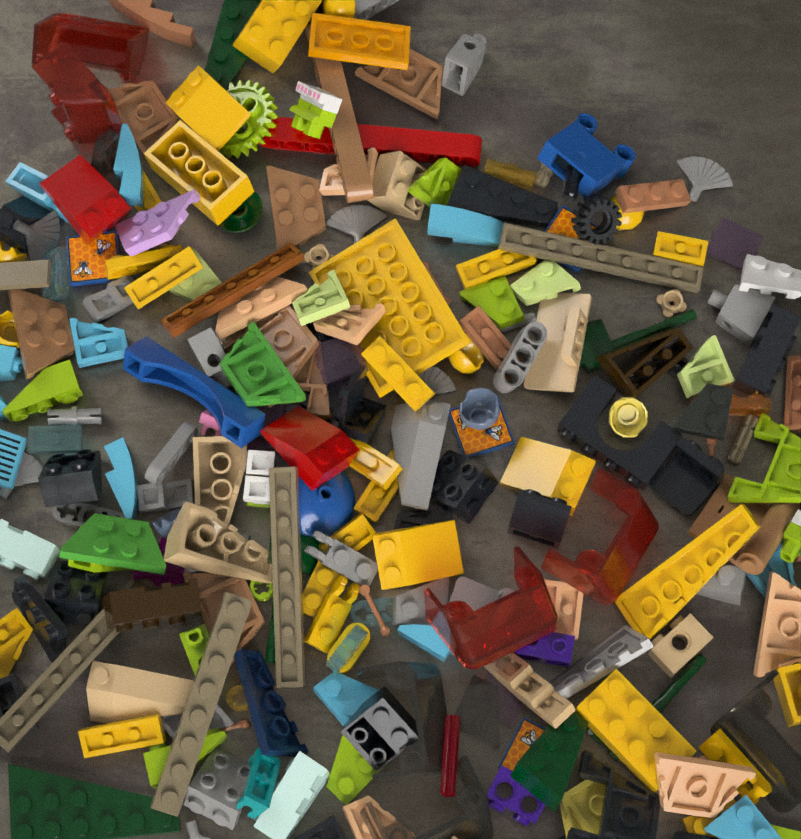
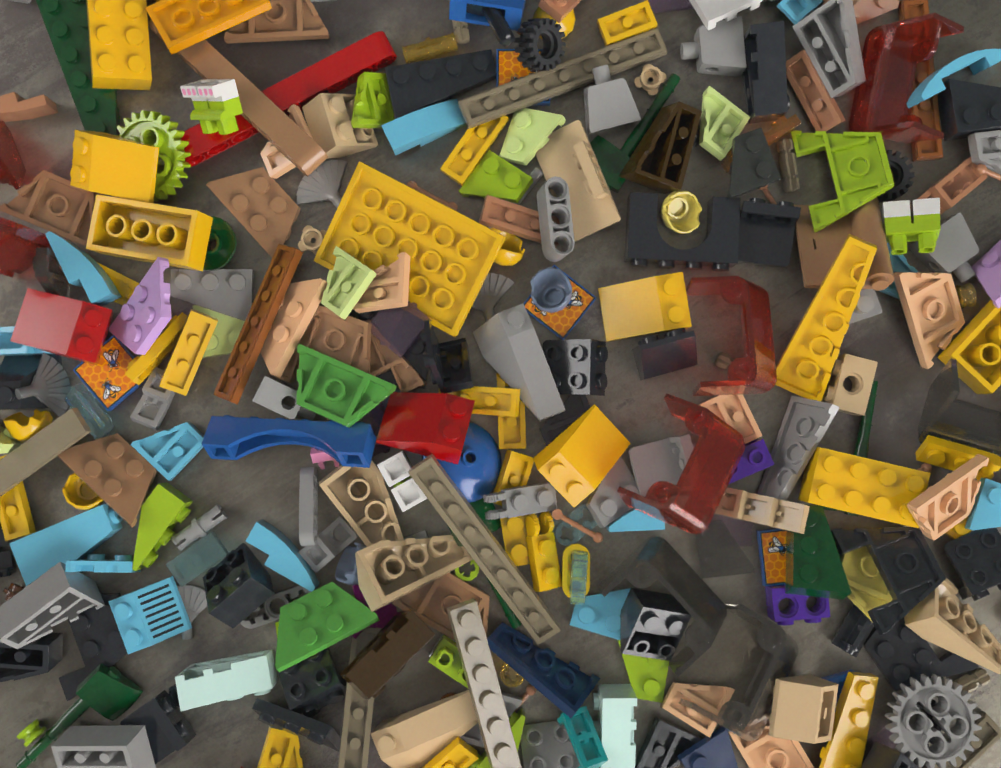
camera: 35 degrees left, 15 degrees up
yellow plate [361,336,435,412] -> none
dark red axle [440,715,461,797] -> none
none -> light grey wing [170,269,255,321]
none -> light grey torso [584,65,641,134]

